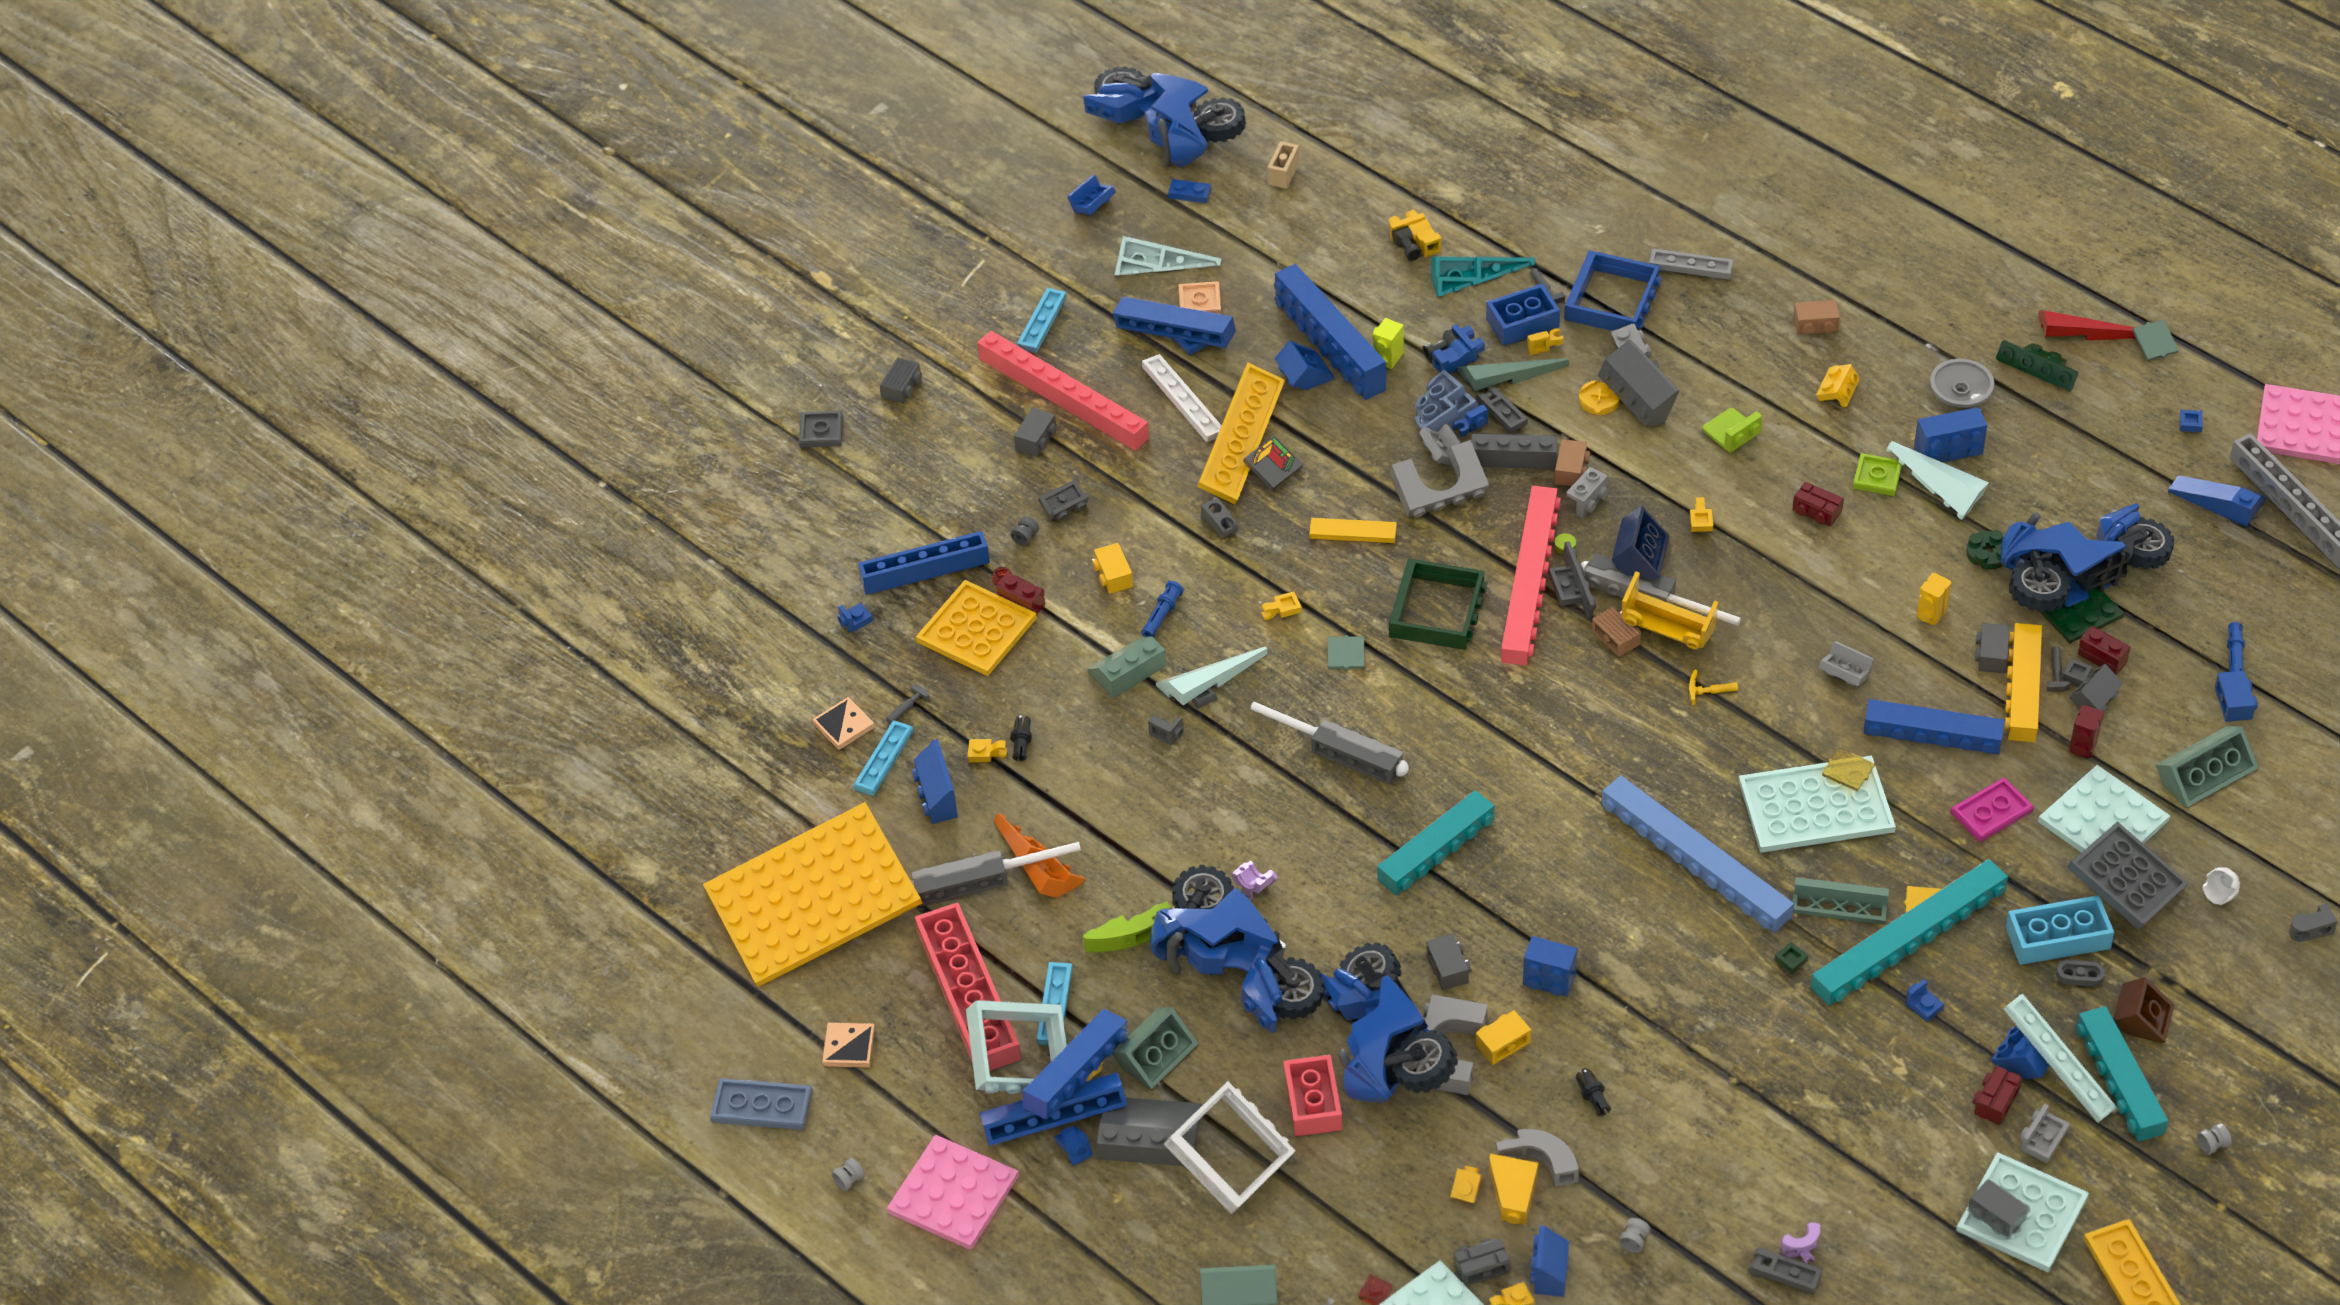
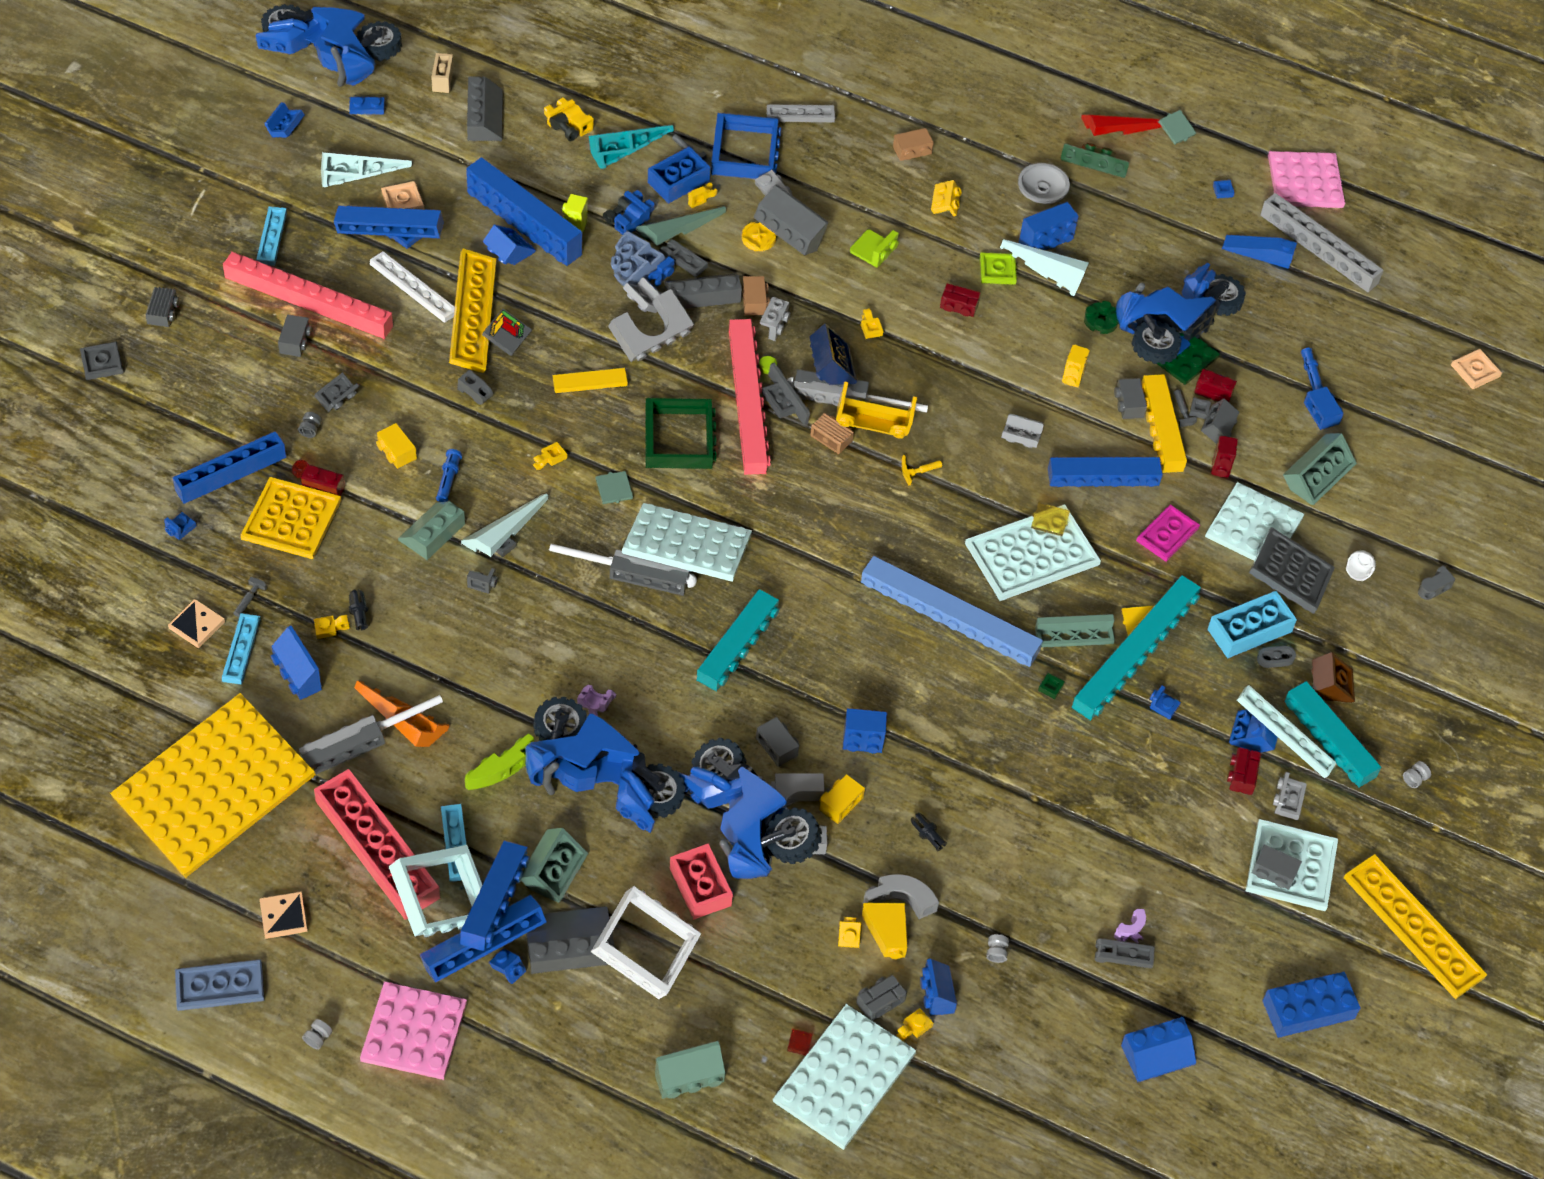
camera: 25 degrees left, 5 degrees up
none -> dark grey slope [467,77,503,141]
none -> light aqua plate [622,503,752,582]

